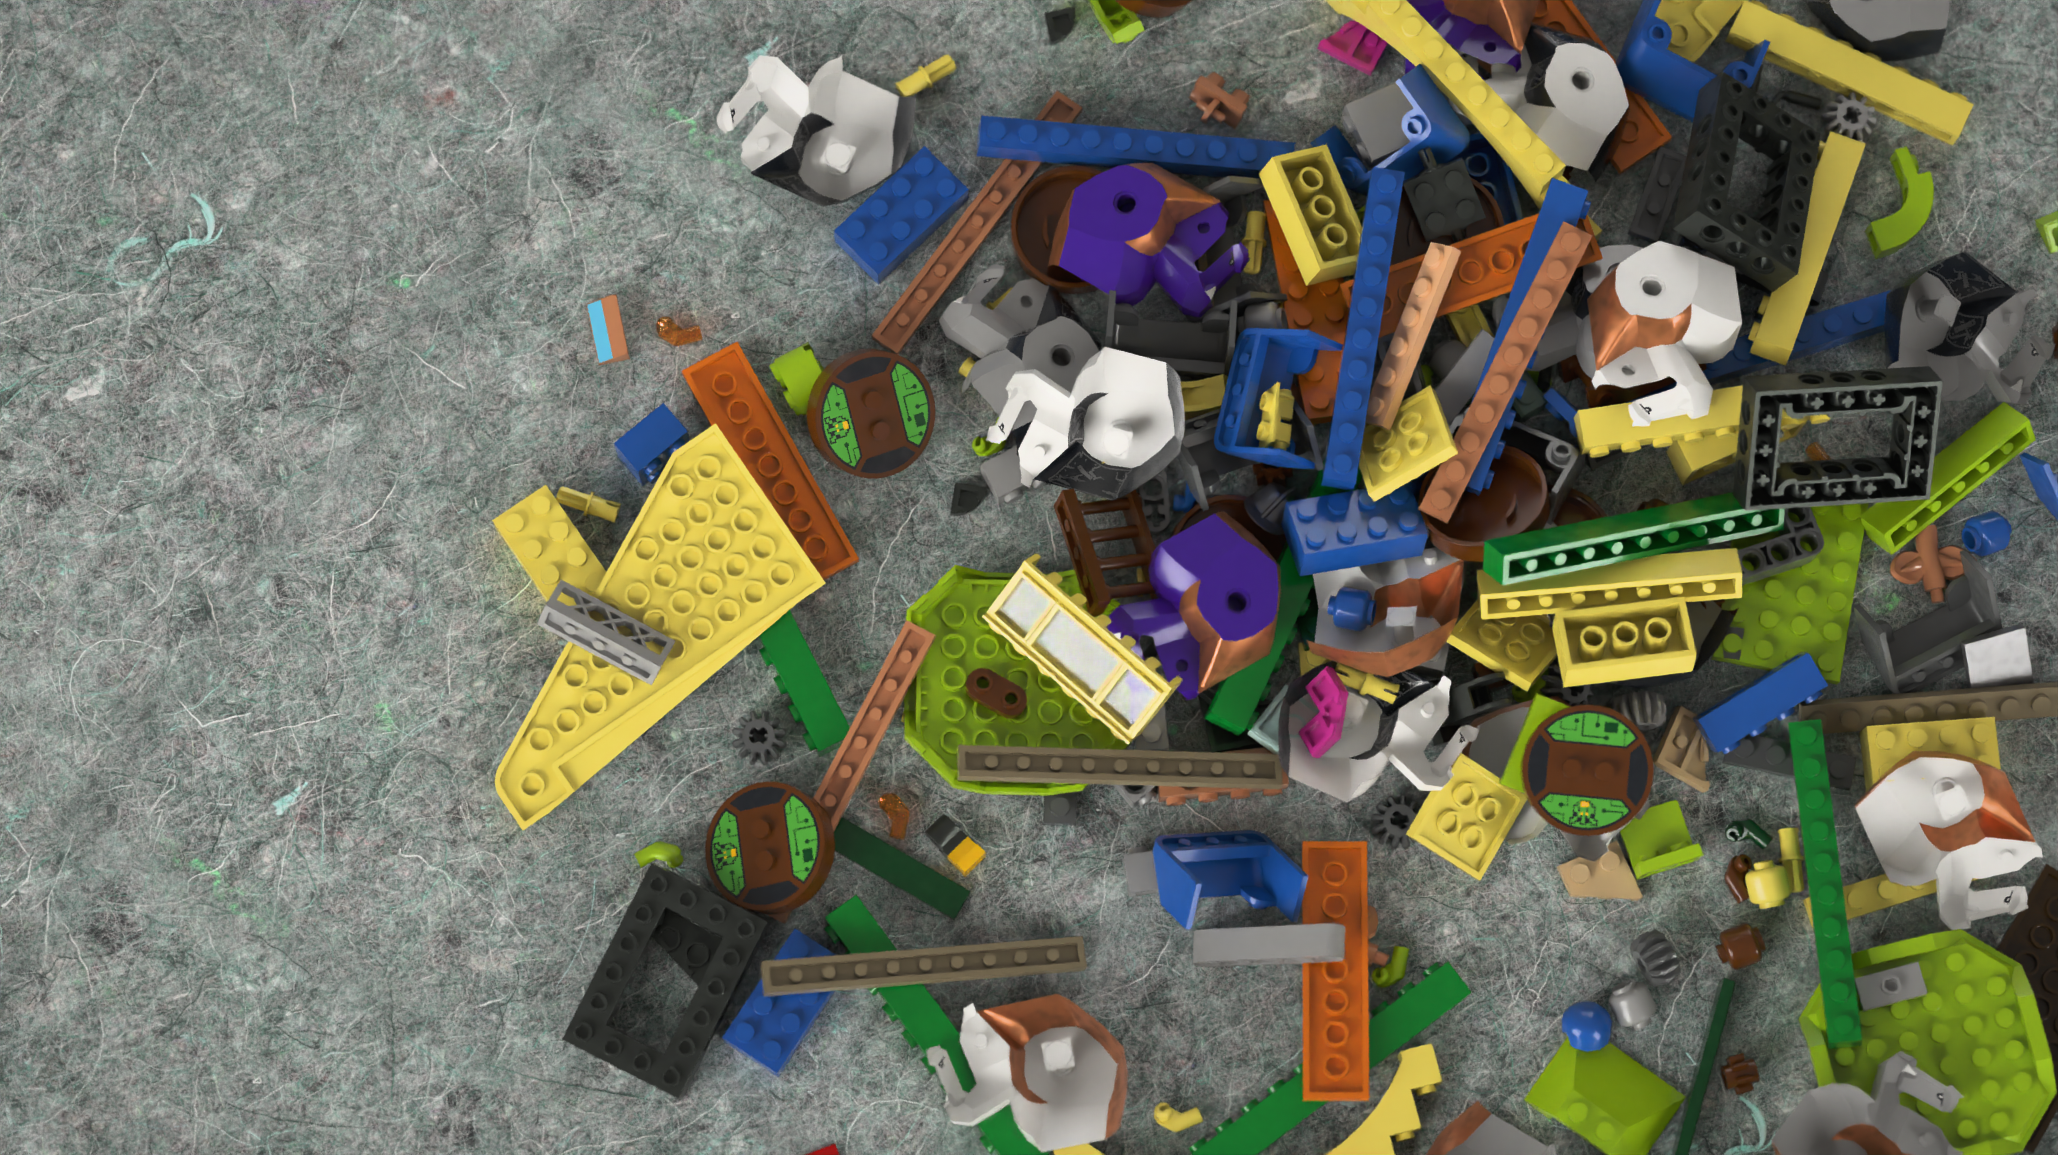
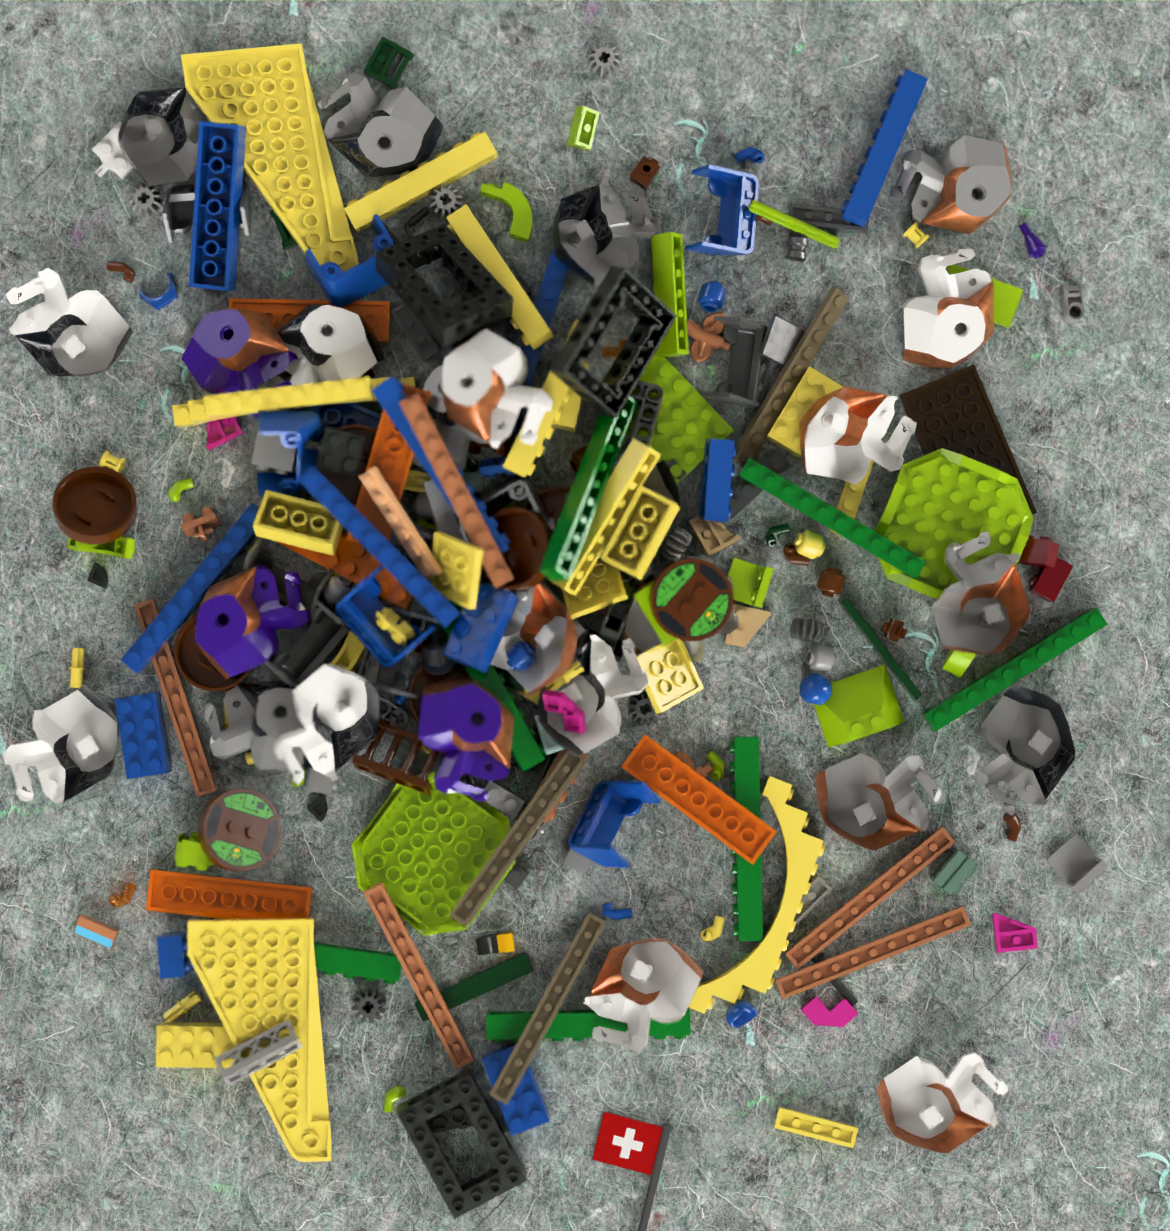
camera: 55 degrees left, 10 degrees up
piece [705,781,835,914] -> none
clear orange arm [879,793,910,840] -> none
reddish brown plate [966,668,1027,718] -> none
window [982,553,1183,744] -> none
light grey beam [1192,923,1345,967] -> none
light yellow axle [1241,211,1267,275] -> none
light yellow axle [1777,827,1805,893] -> none
light grey plate [1855,962,1927,1012] -> none
none -> lime arm [168,478,195,502]
none -> blue arm [602,903,632,920]

